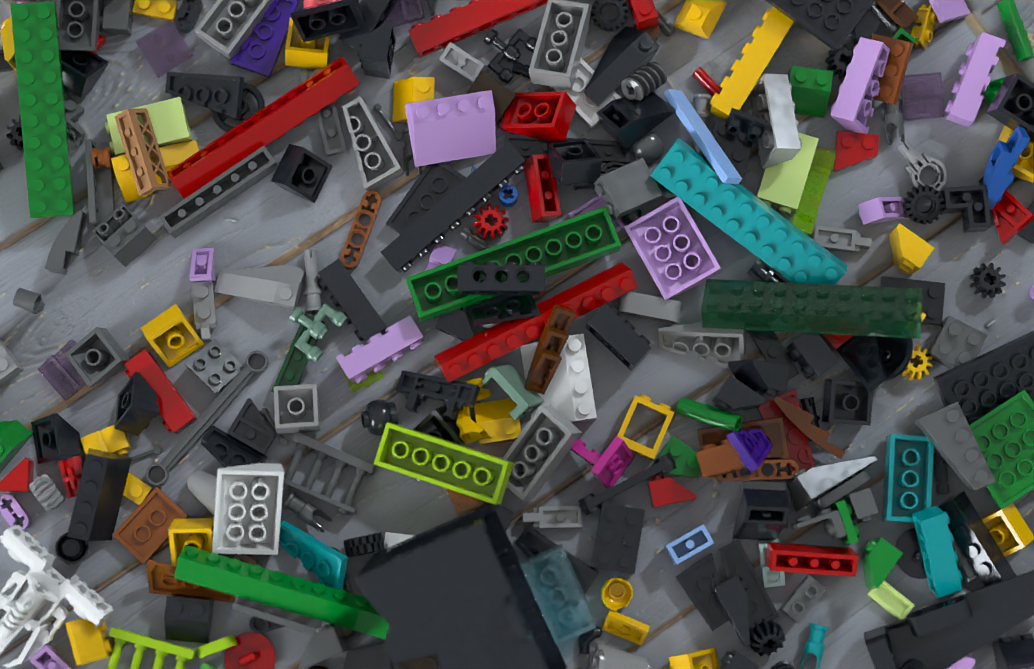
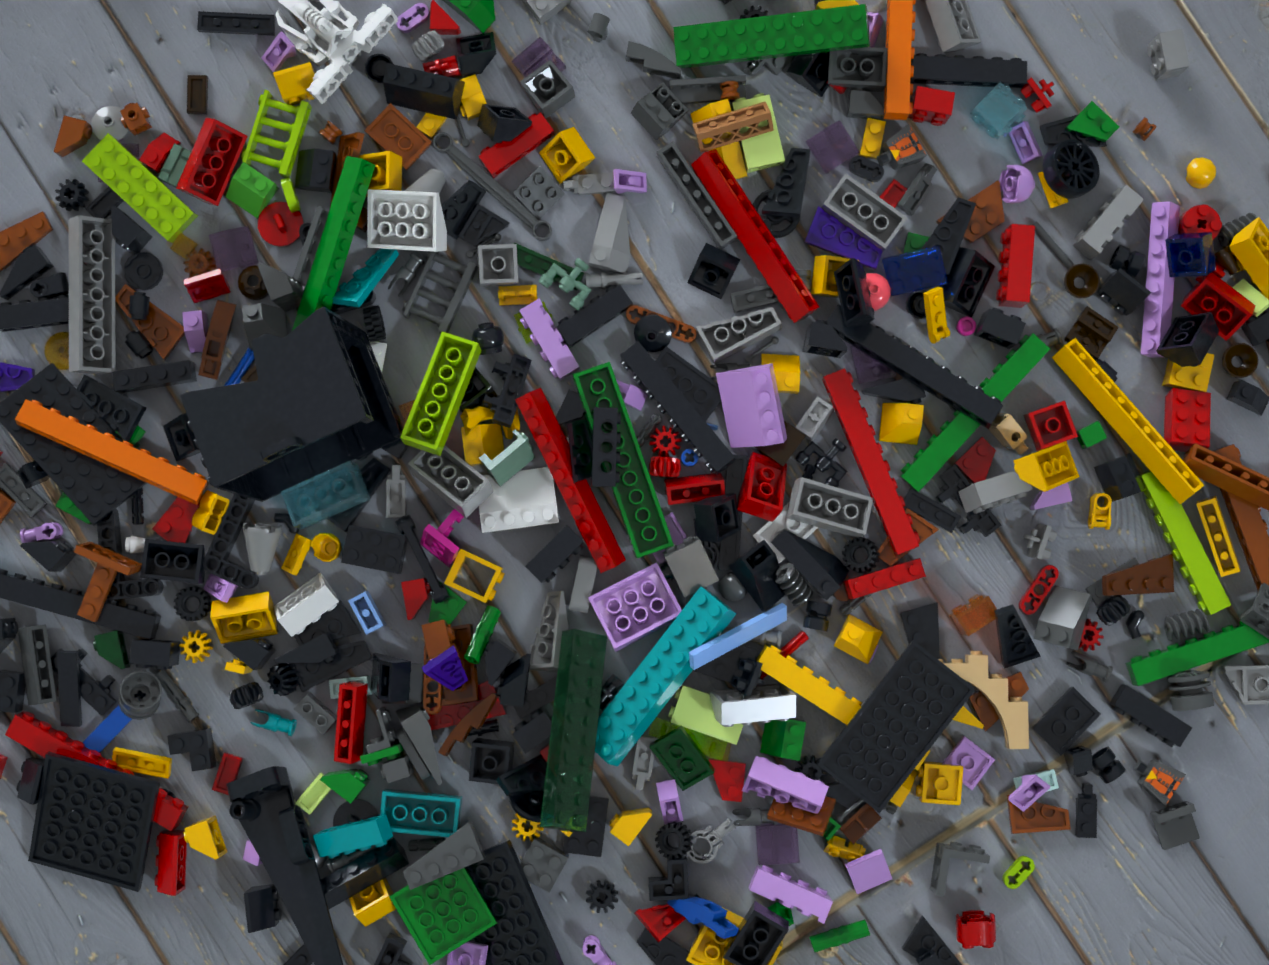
camera: 90 degrees right, 5 degrees up
reddish brown slope [524,305,576,395] -> none
none -> white slope [274,572,339,637]
none -> dark orange wheel [318,121,343,145]
none -> yellow hinge [498,285,537,306]
none -> black dish [634,315,672,352]
none -> red gear [649,456,681,478]
none -> dark green plate [649,725,715,791]
none -> black wheel [803,600,832,632]

